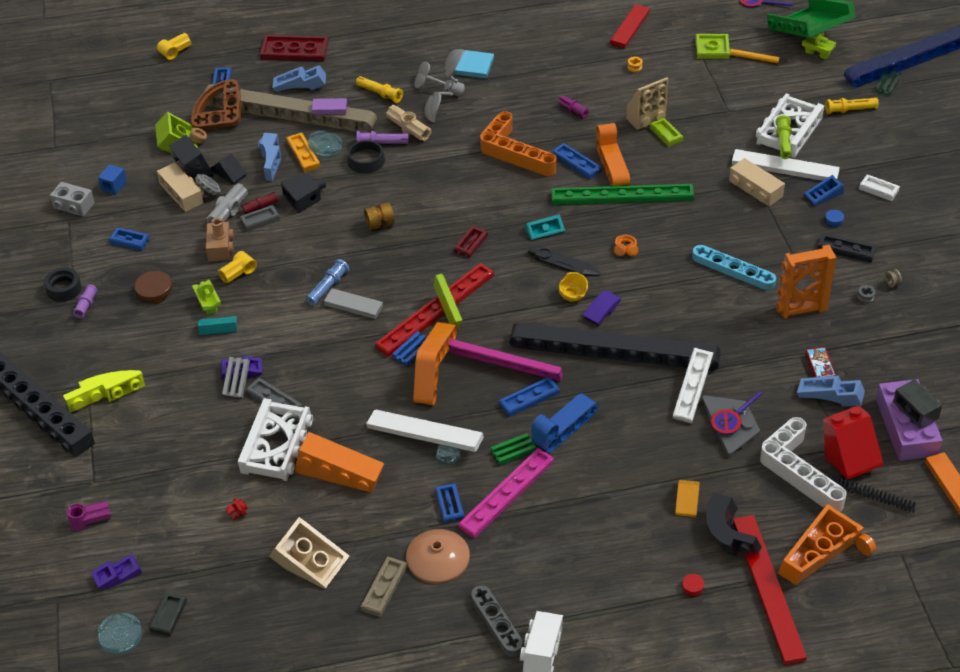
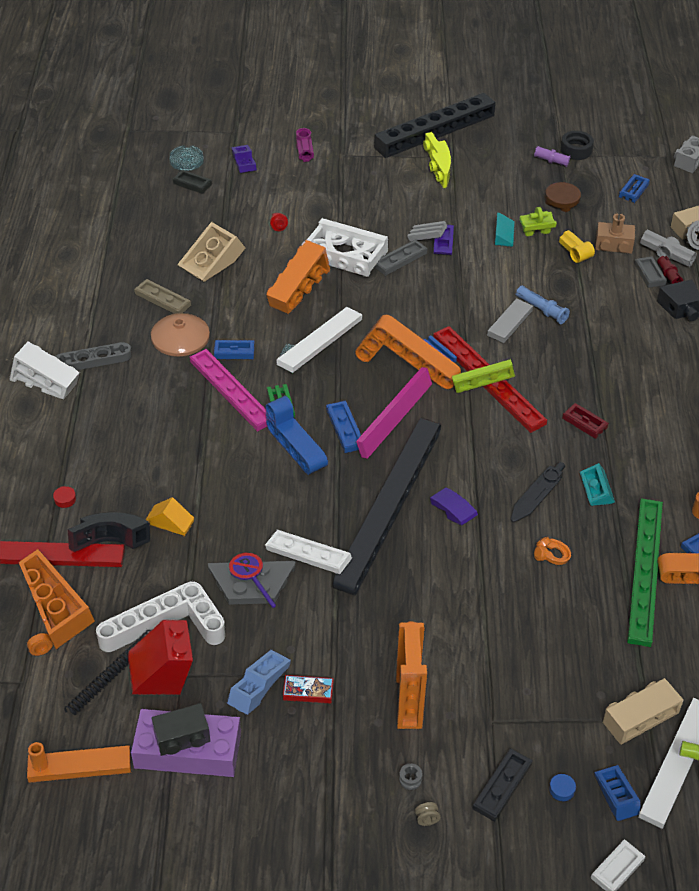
camera: 100 degrees right, 0 degrees up
pearl gold wheel [364,202,395,231] -> none
yellow hair [558,272,588,302] -> none
medium azure beam [692,245,776,290] -> none

